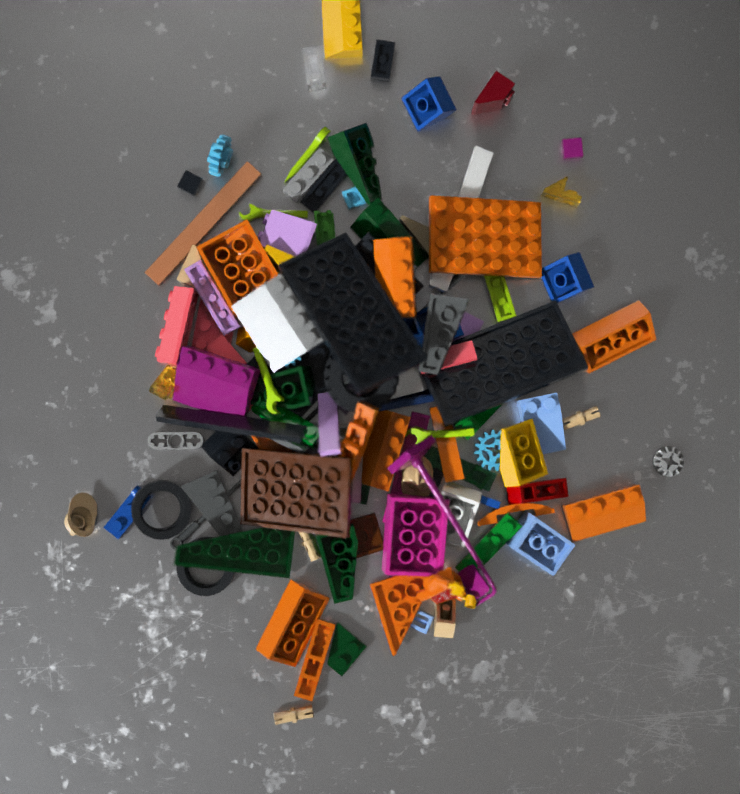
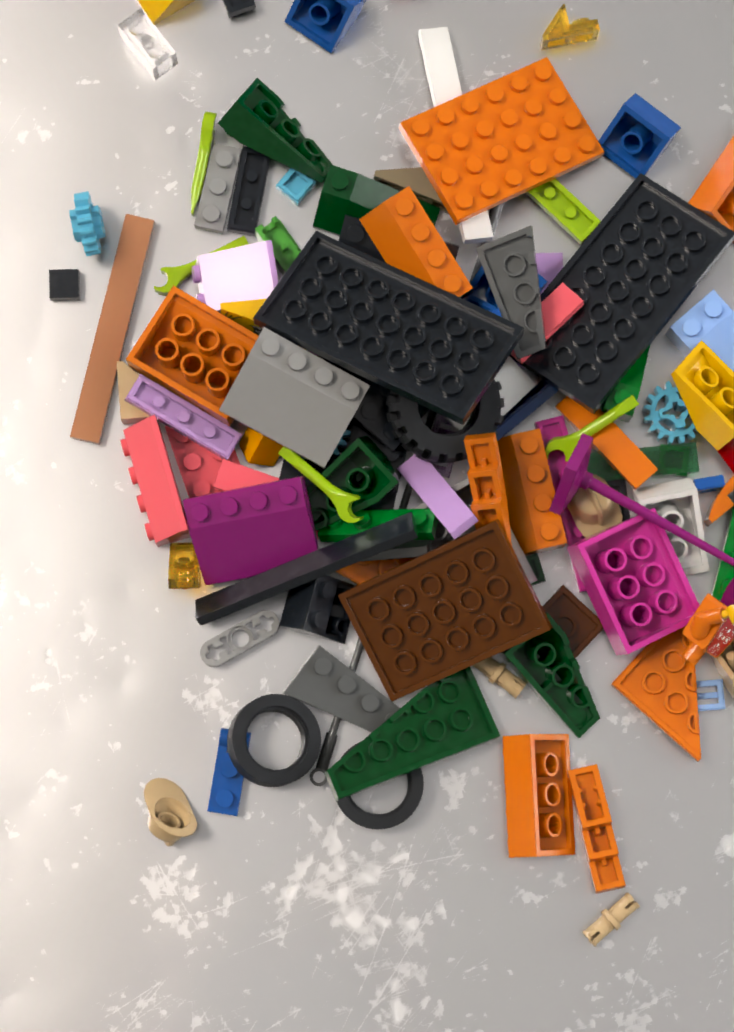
camera: 35 degrees left, 5 degrees down
dark green wing [327,622,367,676] -> none

